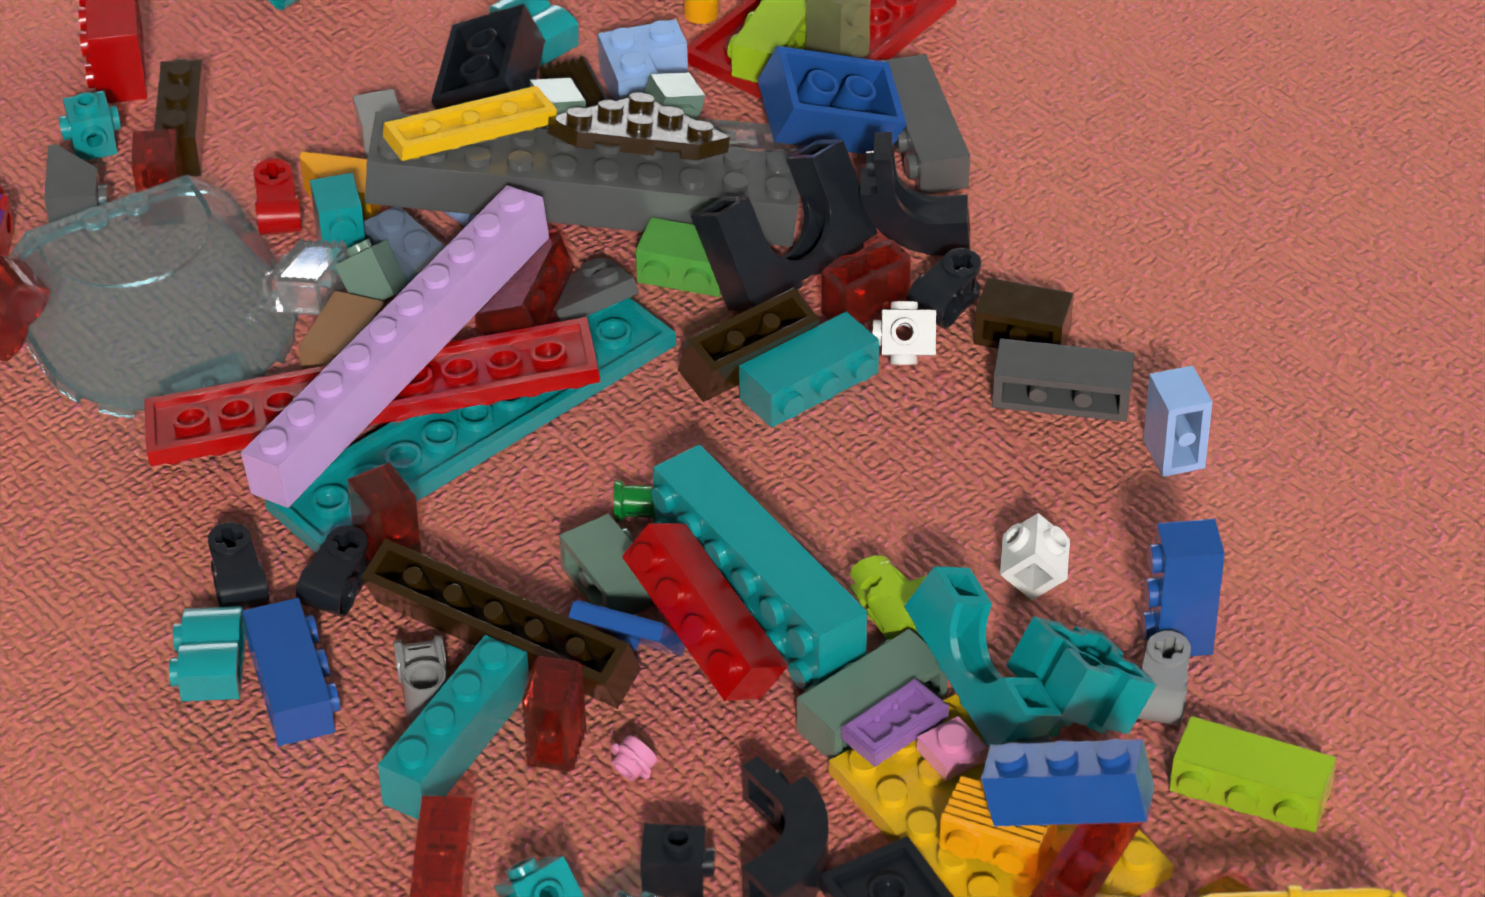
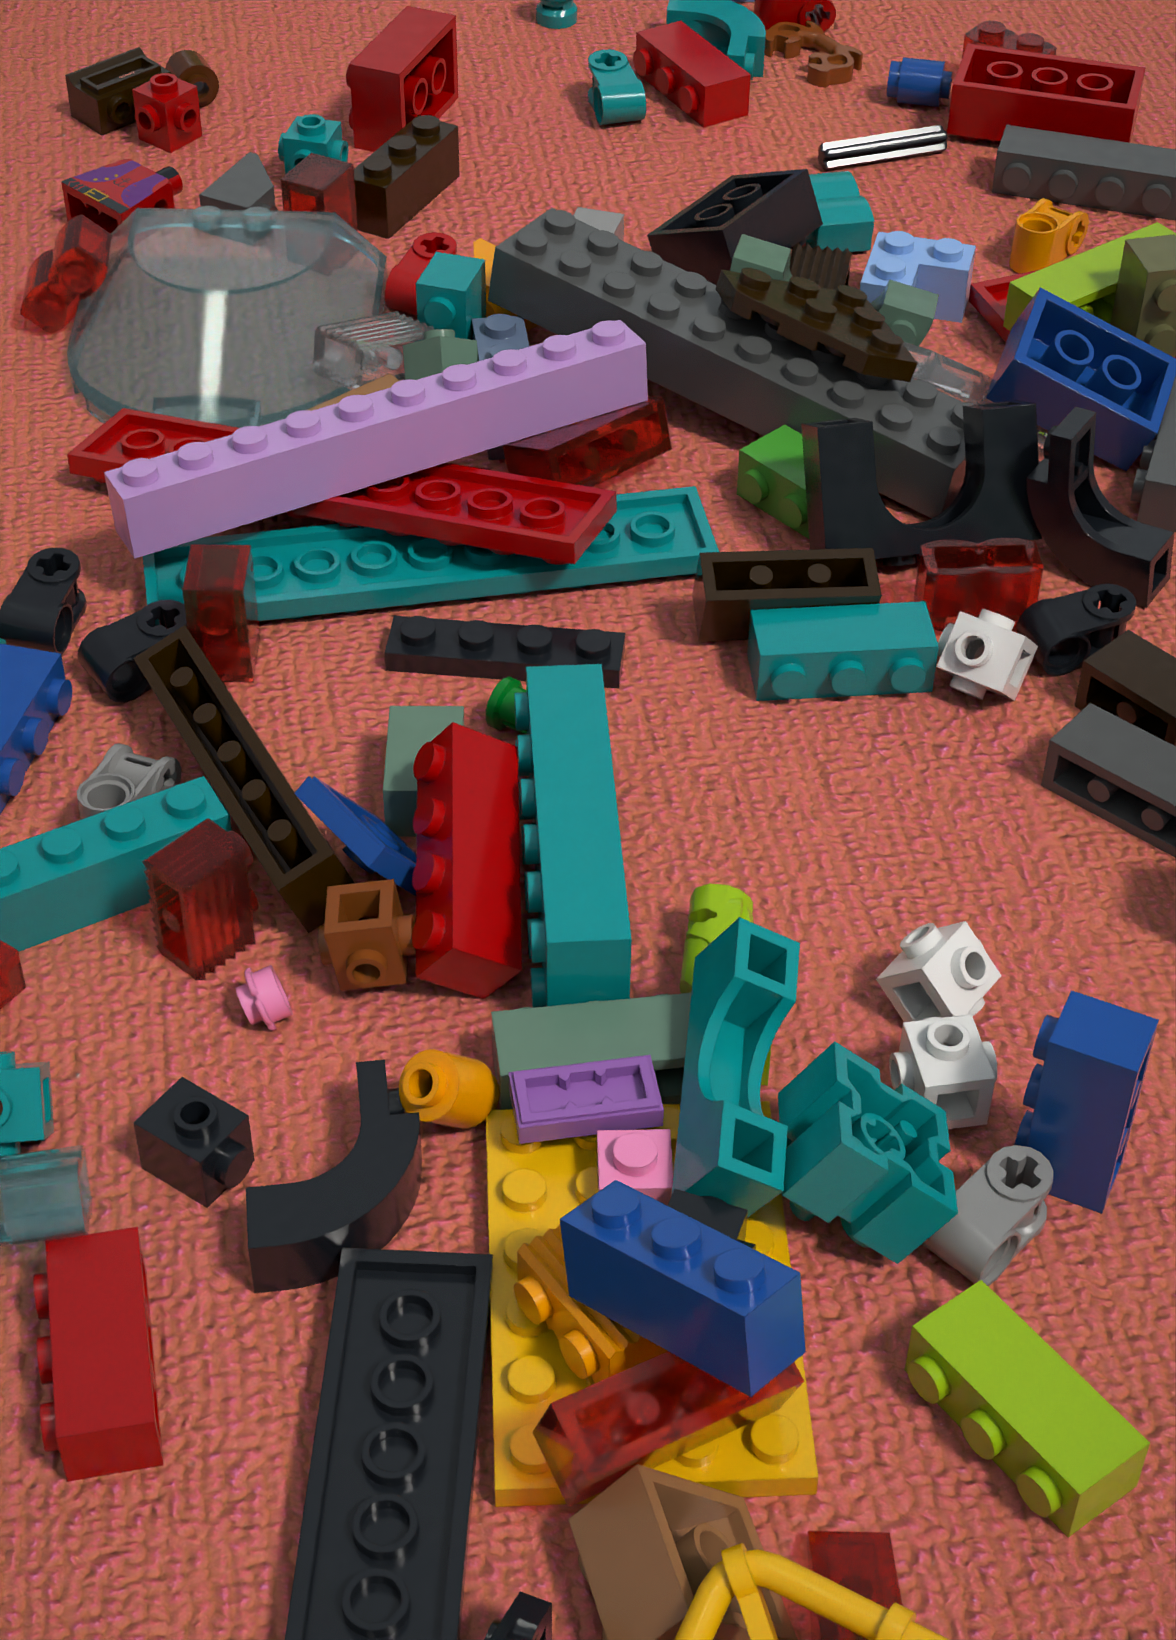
camera: 30 degrees right, 0 degrees up
yellow plate [383,86,557,161] -> none
dark grey wing [555,258,639,322] -> none
none -> dark orange brick [318,879,416,991]
none -> black plate [385,616,625,689]
none -> light orange brick [399,1049,500,1129]
none -> white brick [889,1014,997,1129]

